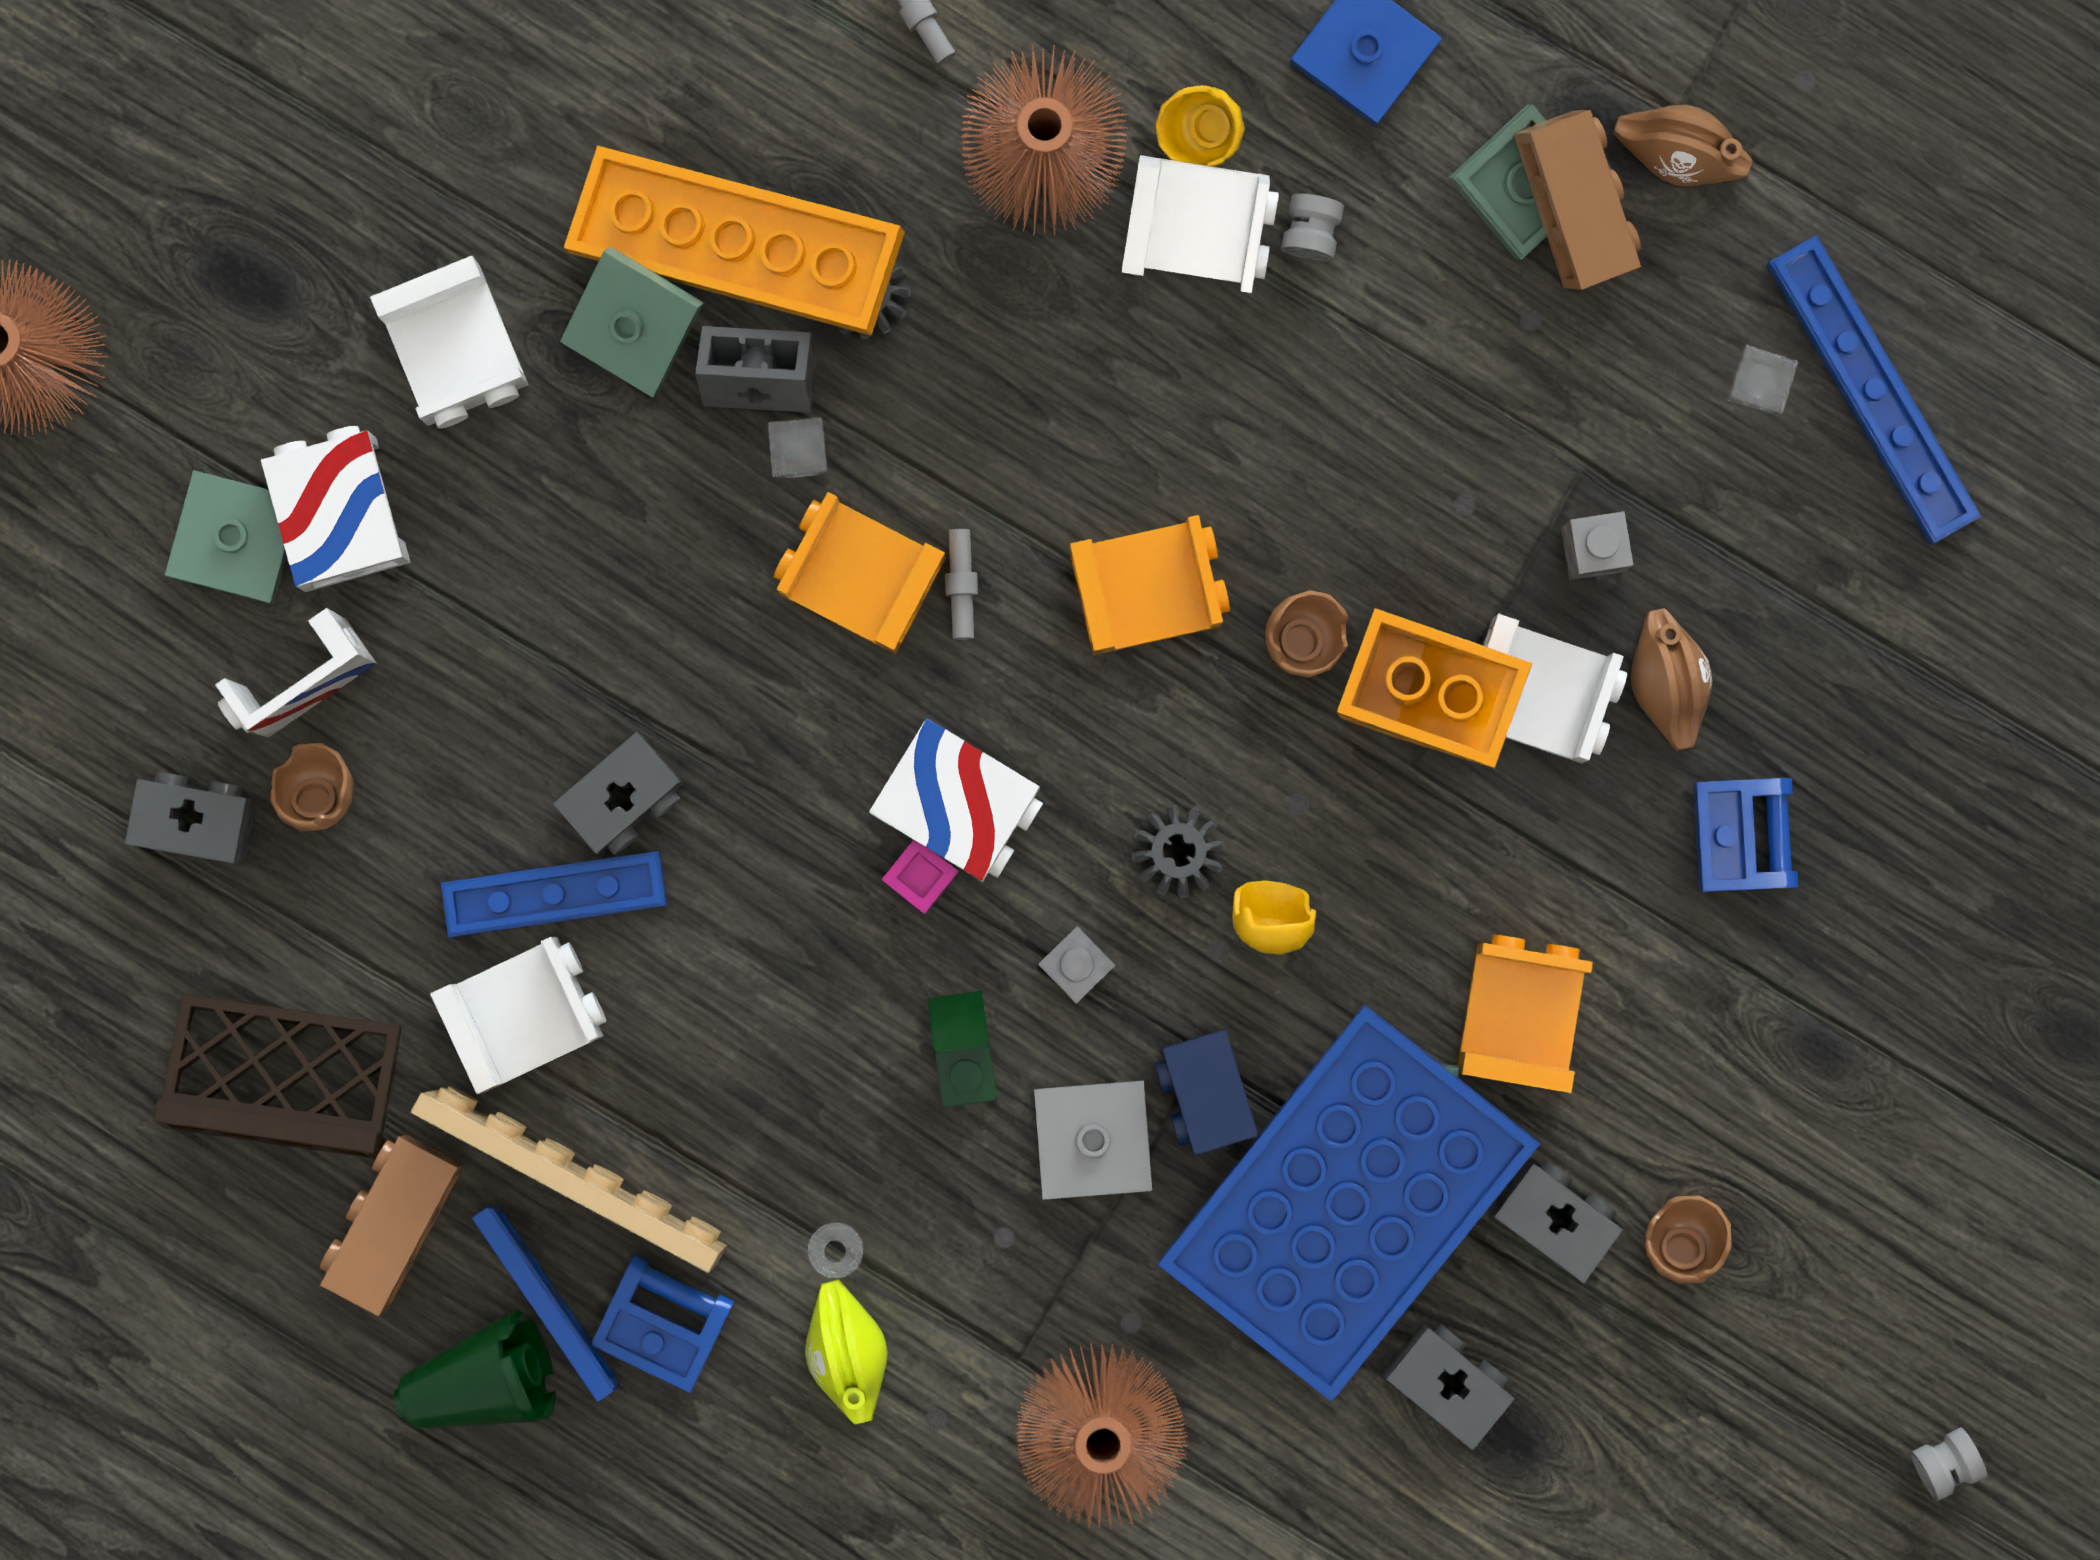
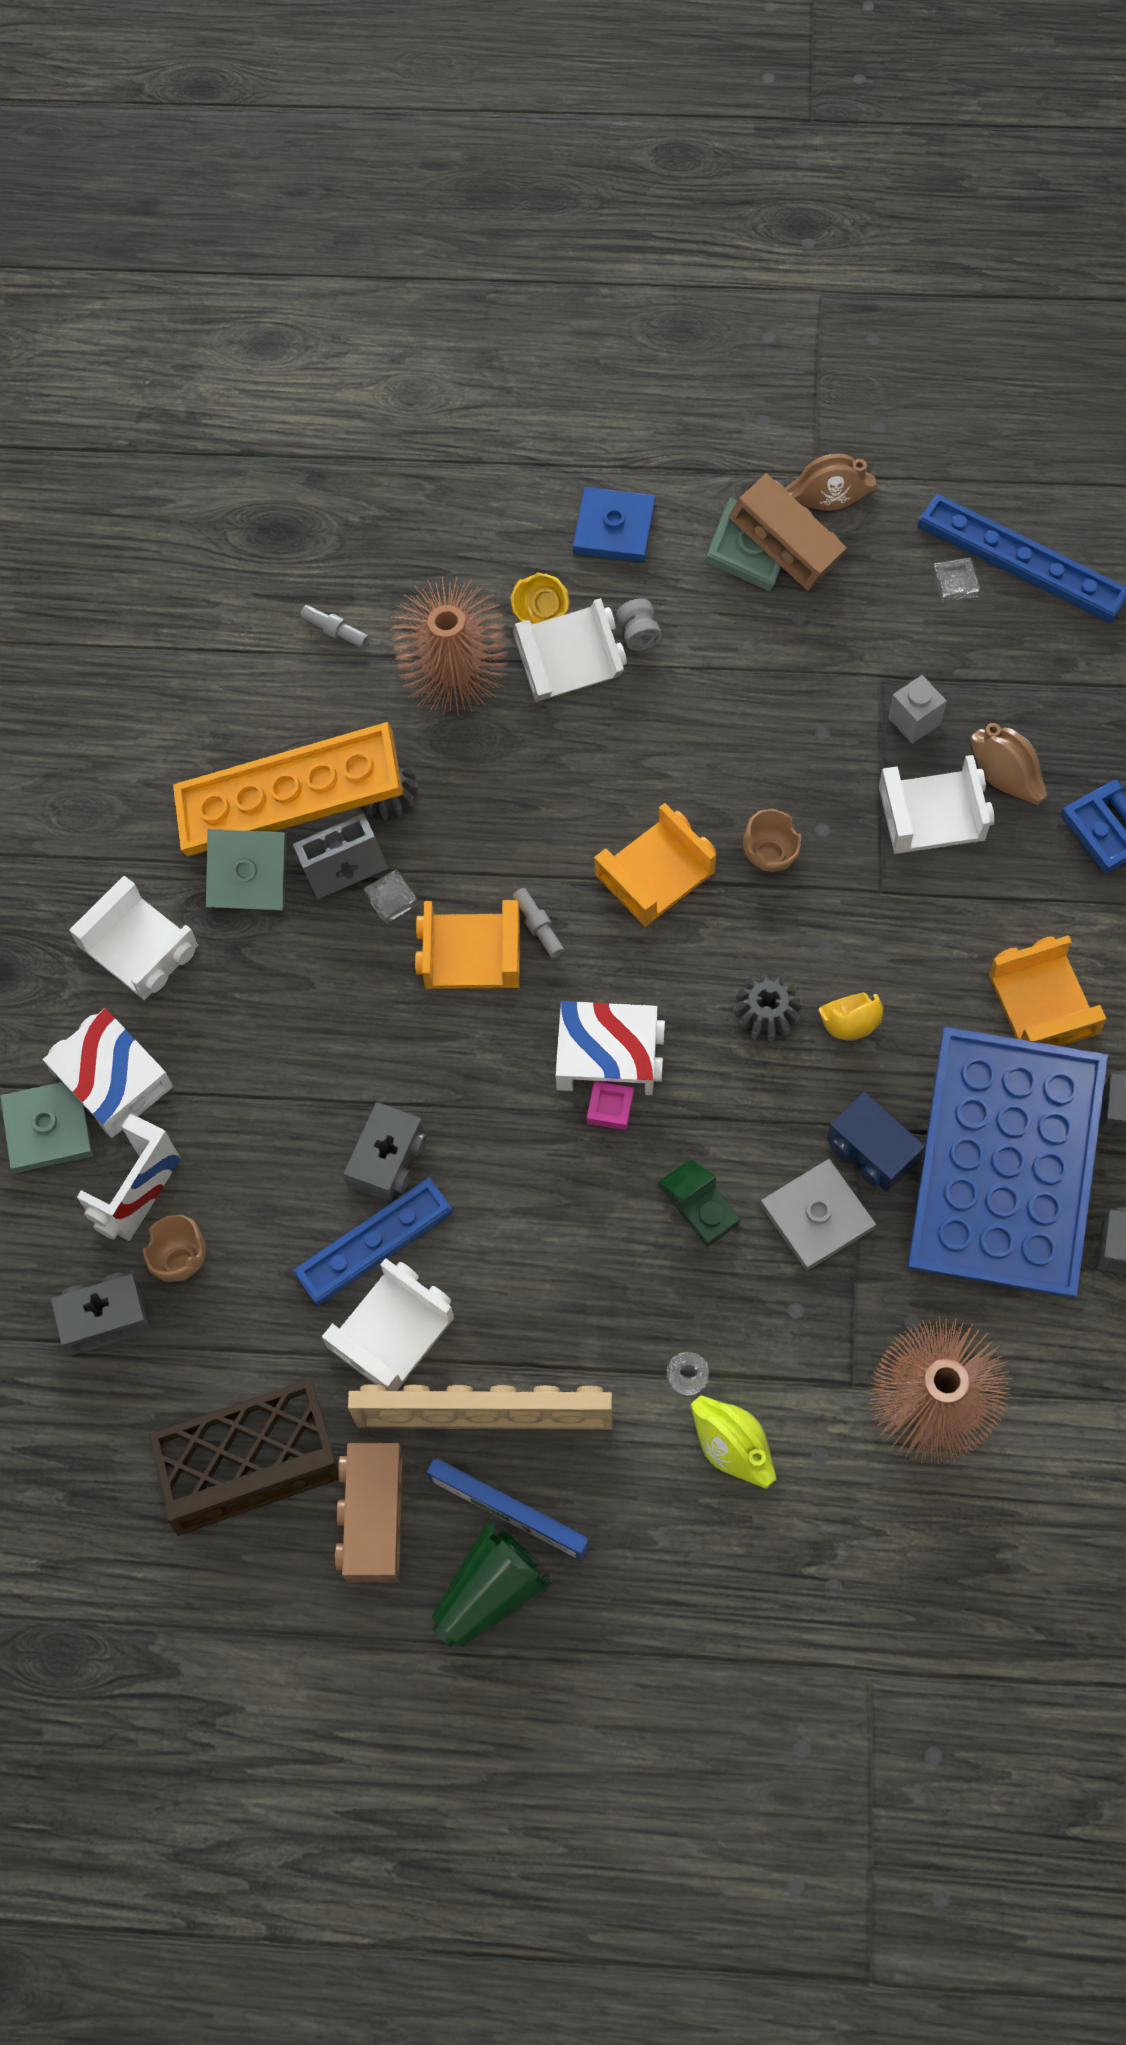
camera: 15 degrees left, 20 degrees down
blue plate [591,1254,735,1393] -> none
flat silver plate [1038,926,1116,1004] -> none
light orange slope [1337,608,1533,769] -> none

